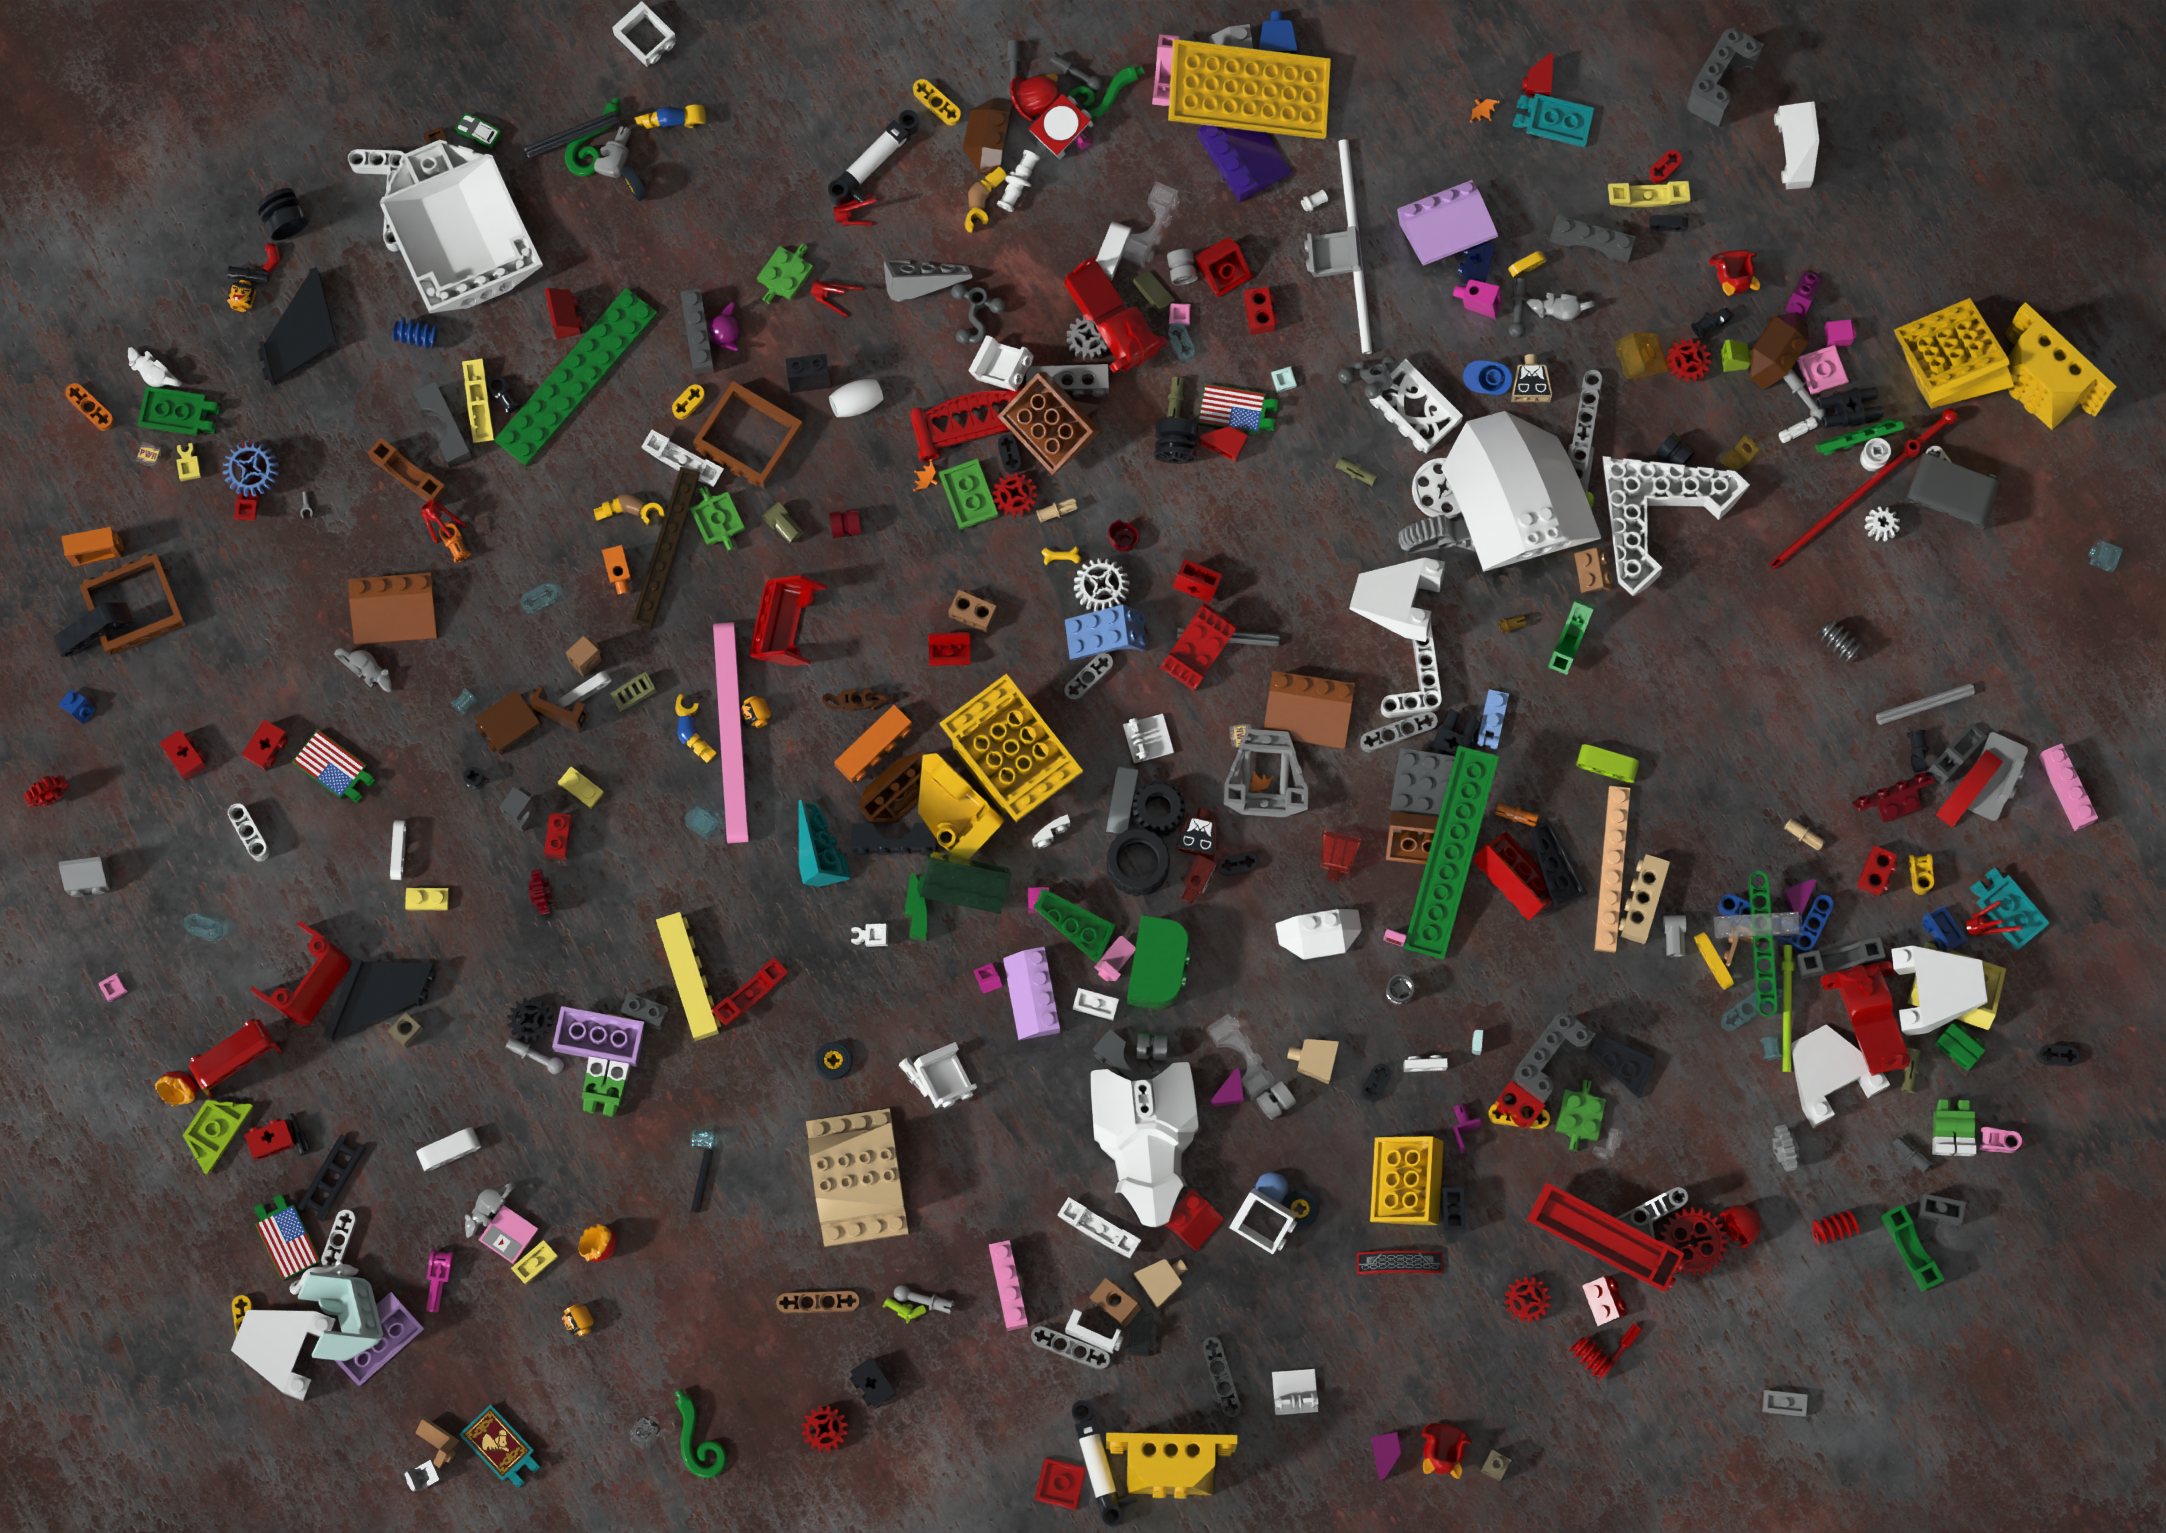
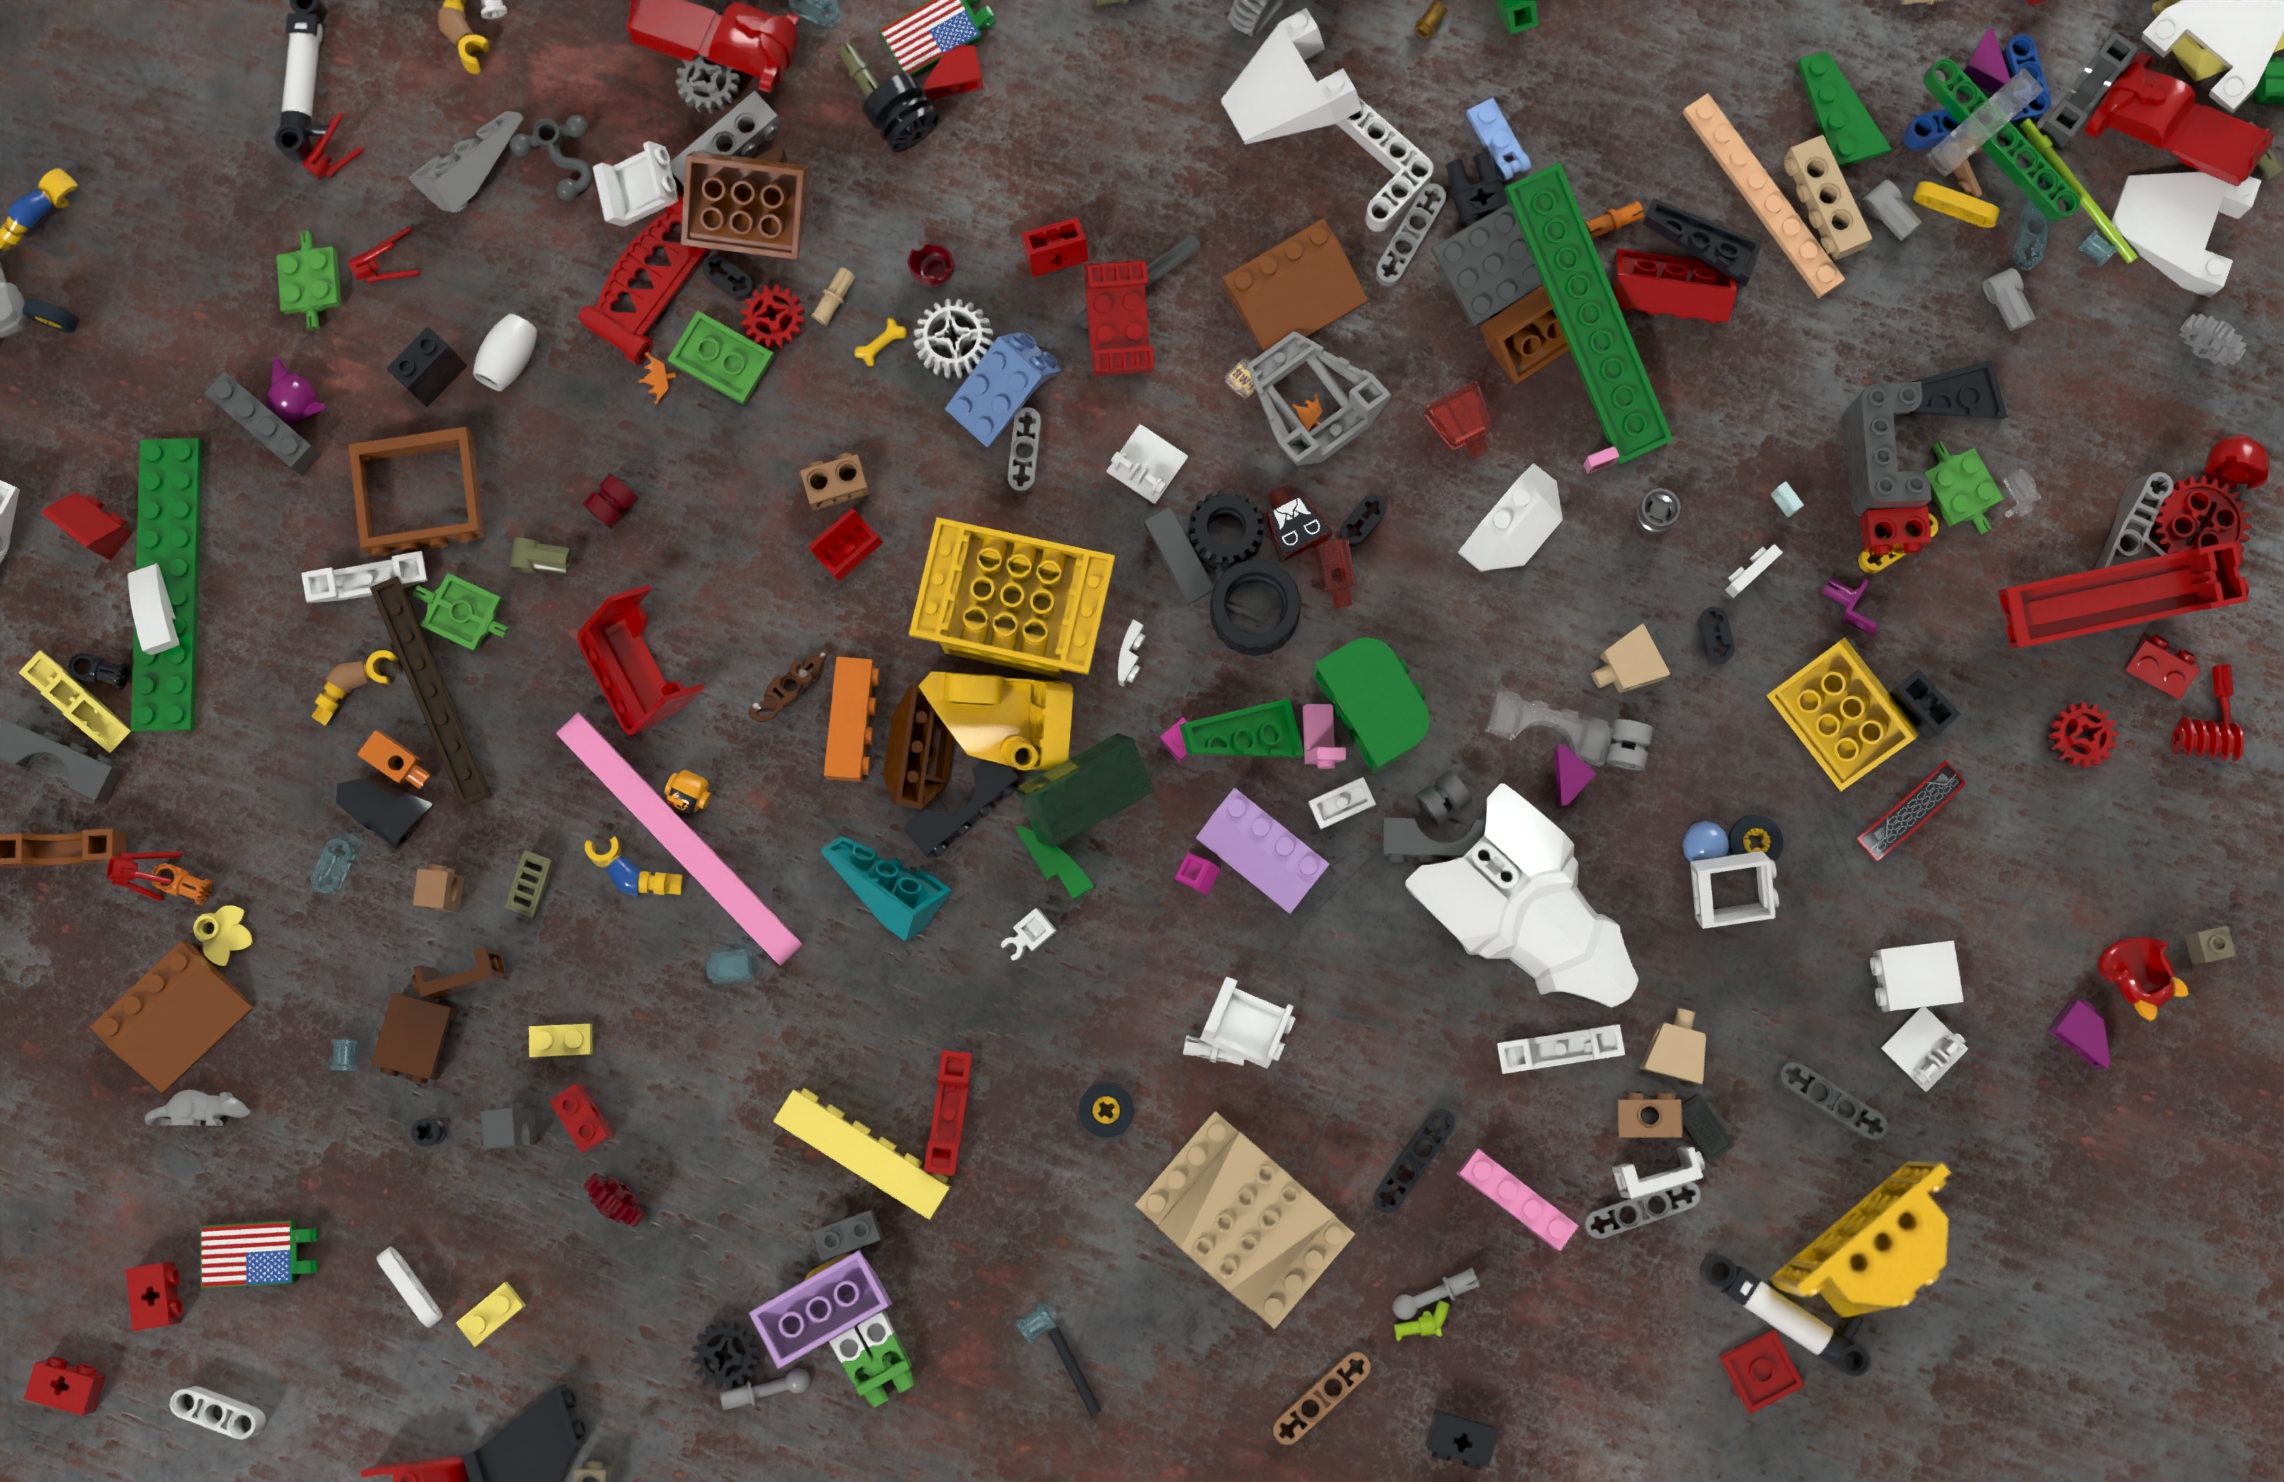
camera: 35 degrees left, 5 degrees up
white beam [555,671,612,711] -> none
yellow beam [672,384,705,420] -> none
red slope [1164,1189,1224,1252] -> none
lime beam [1576,744,1640,783] -> none
none -> white slope [128,564,180,655]
none -> light yellow plate [193,905,253,966]
none -> black panel [336,777,433,849]
none -> black beam [1373,1109,1455,1213]
none -> green wing [1797,51,1892,168]
none -> white panel [1870,941,1964,1012]
none -> light grey piece [1983,268,2036,332]

